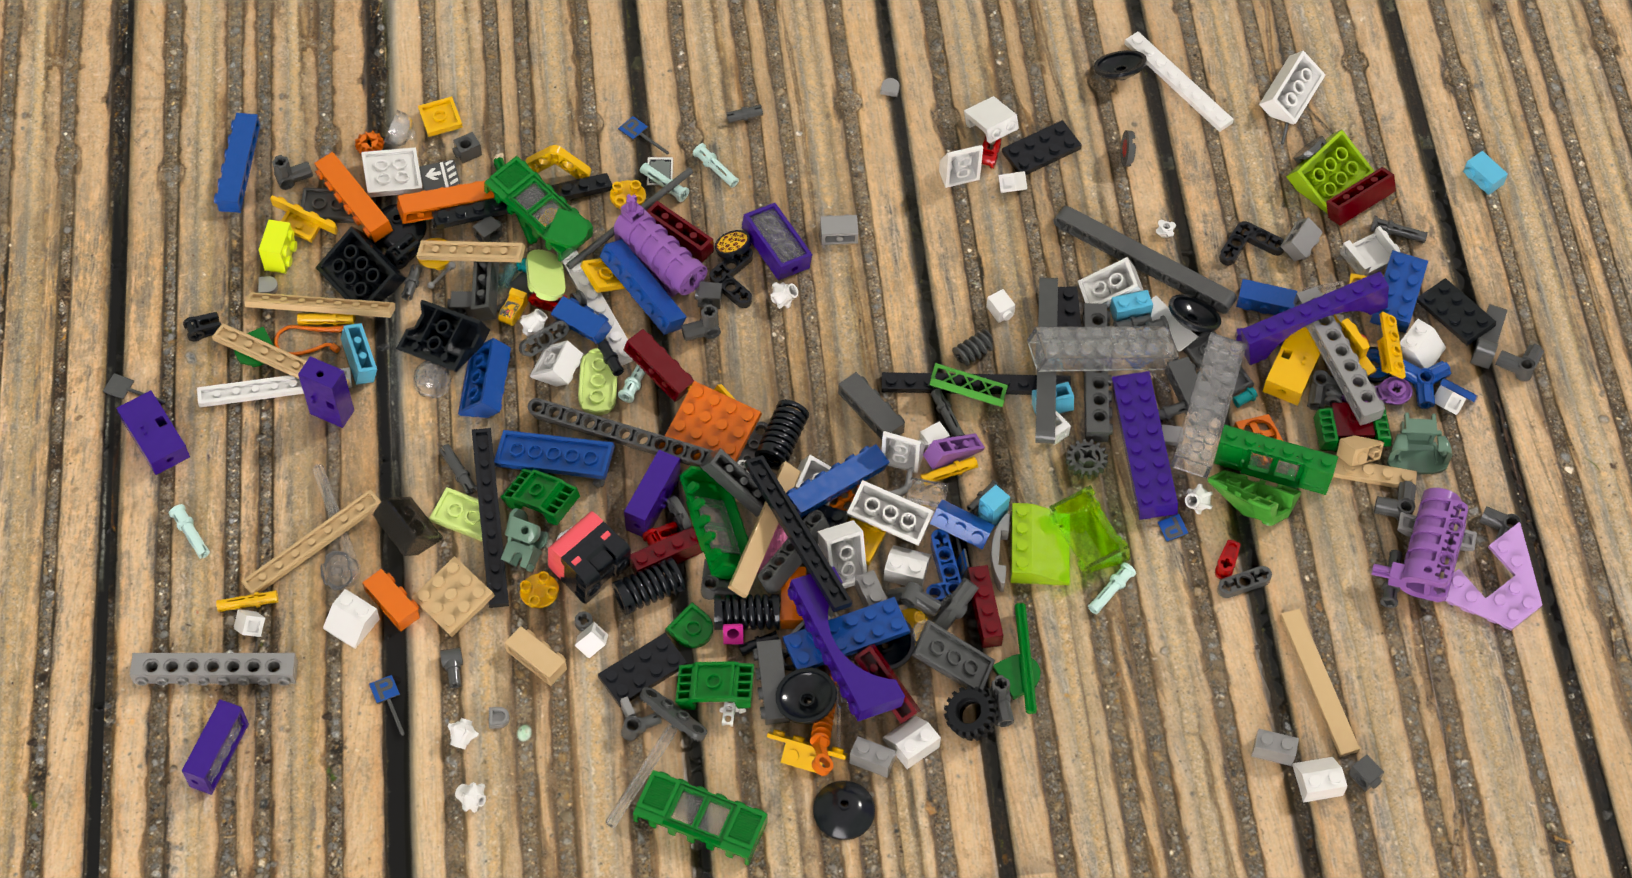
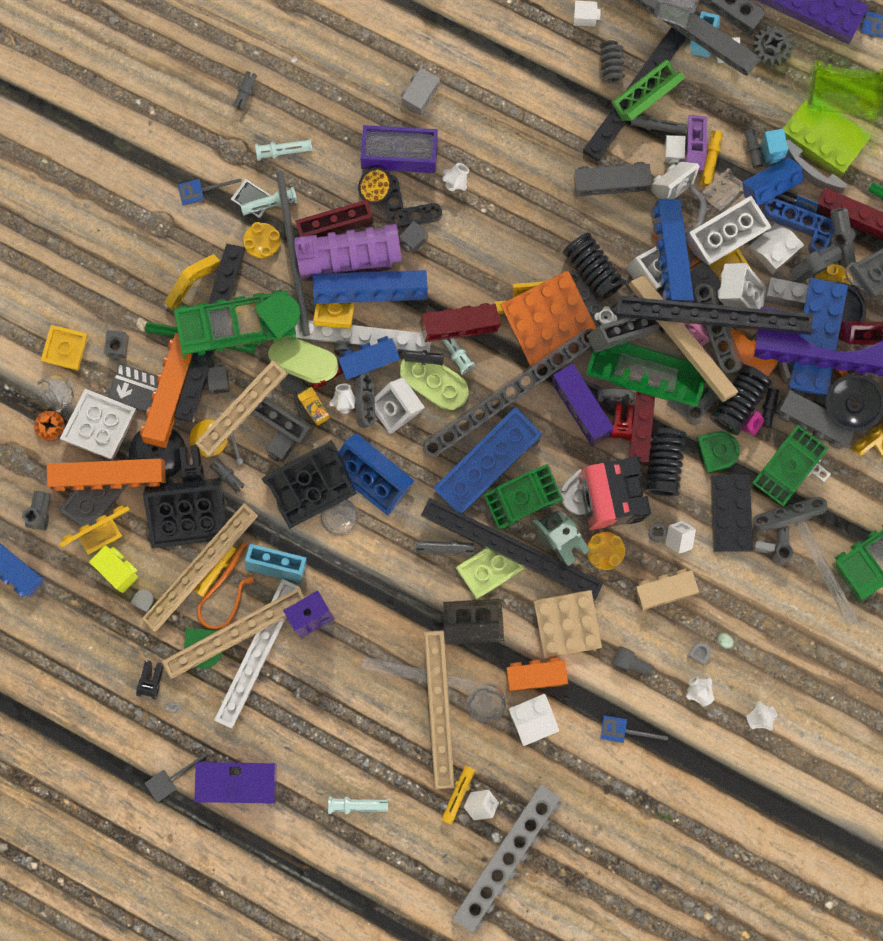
camera: 50 degrees left, 20 degrees up
dark purple brick [182,699,249,795] -> none
clear light blue pin [498,263,518,288] -> none
dark grey piece [681,304,721,341] -> none

